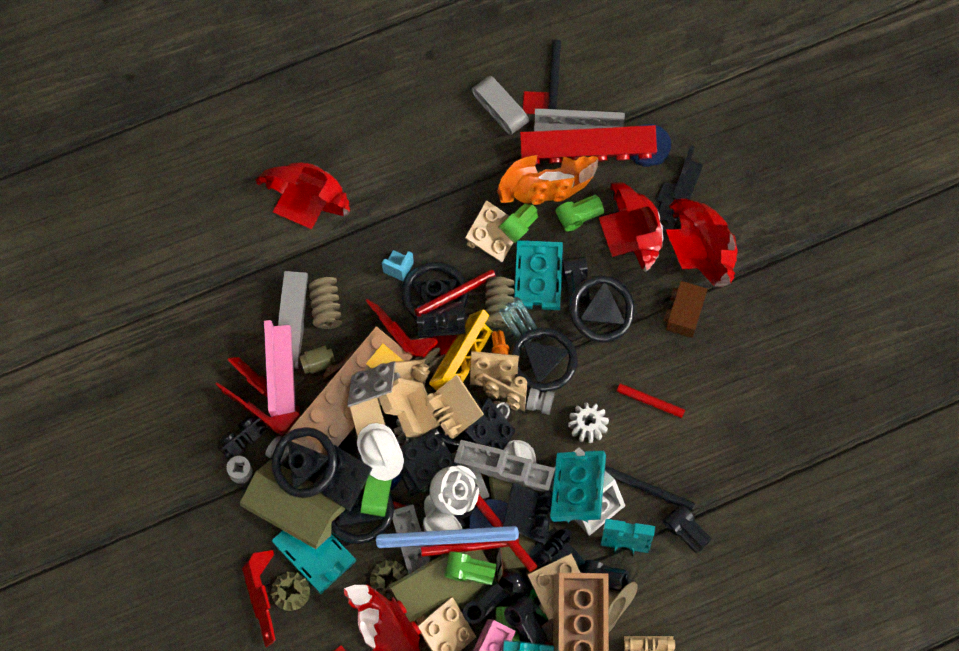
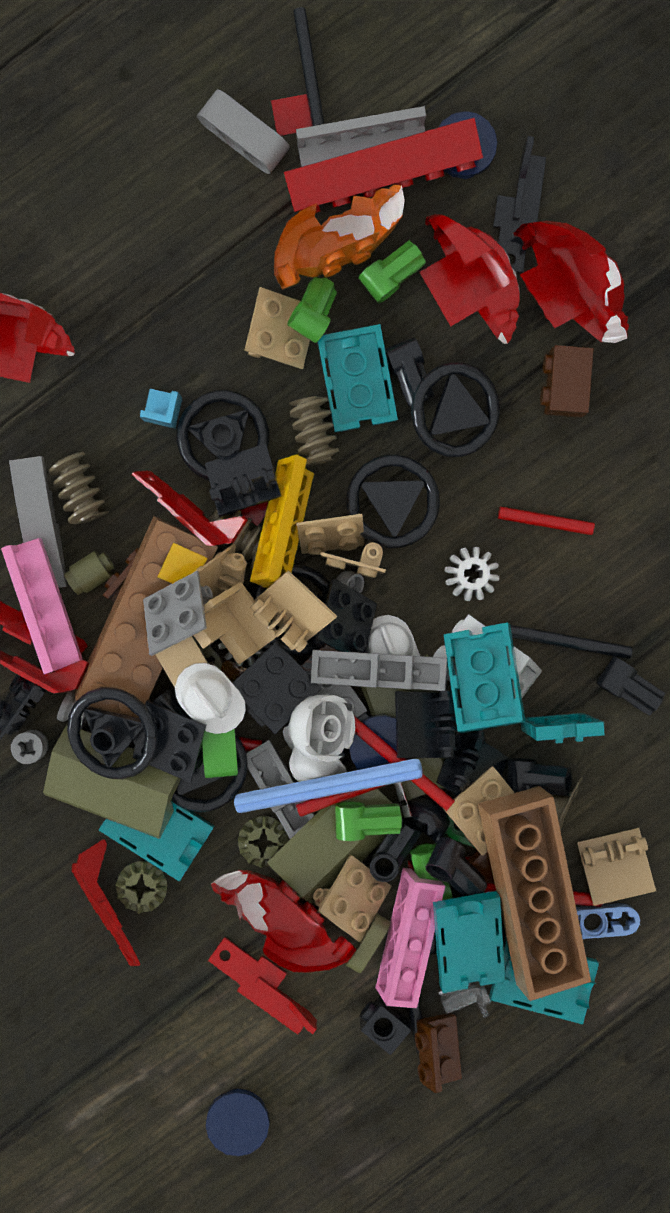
camera: 20 degrees left, 20 degrees up
red bar [415,269,496,317] -> none
orange axle [491,330,510,355] -> none
clear light blue tile [499,297,537,347] -> none
light grey wheel [526,388,555,415] -> none

